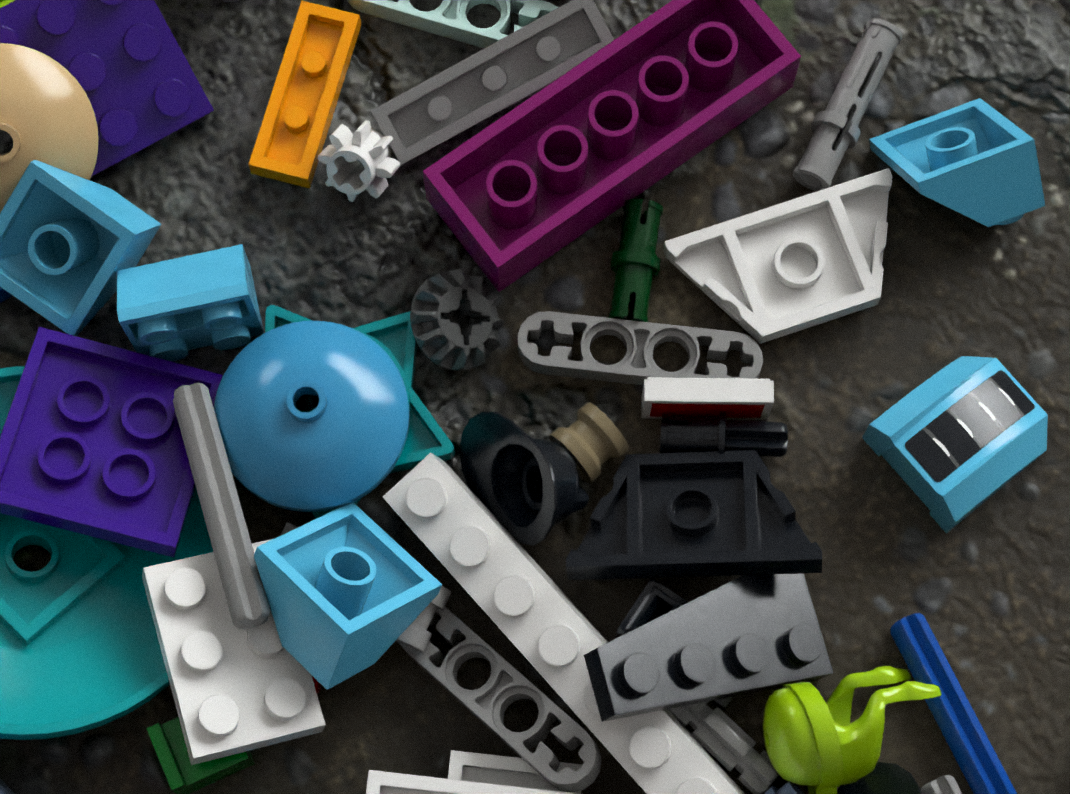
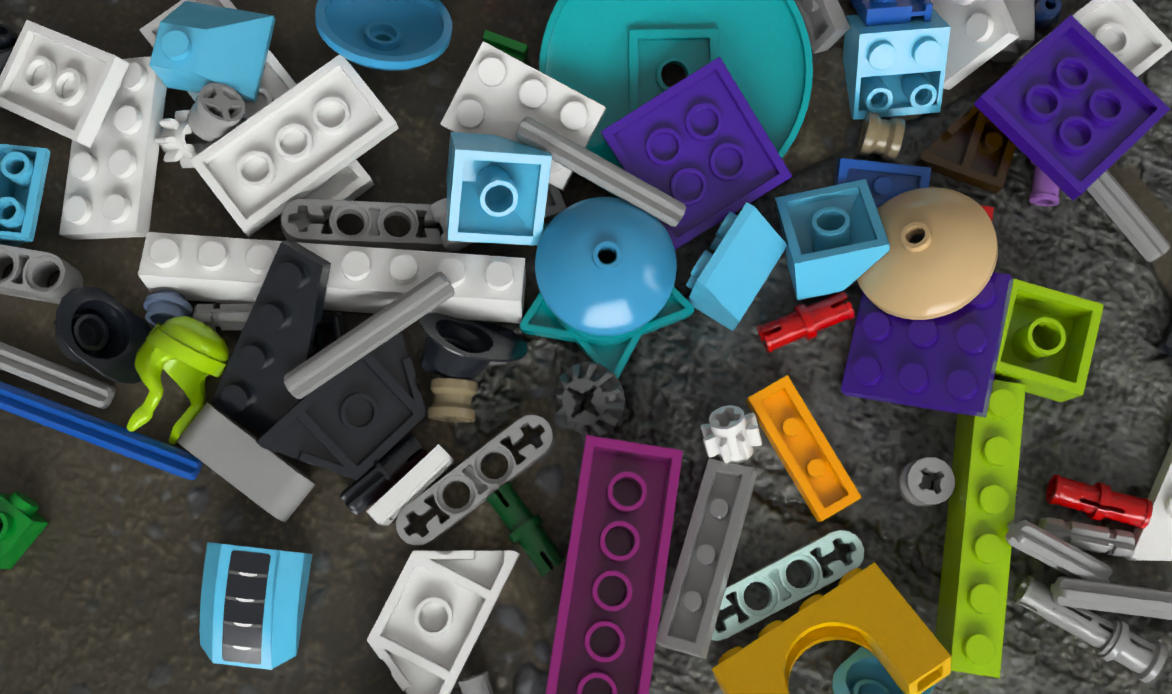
camera: 130 degrees right, 5 degrees up
none -> light grey beam [177,402,316,523]
none -> light grey axle [284,272,455,399]
none -> red pin [757,291,854,353]

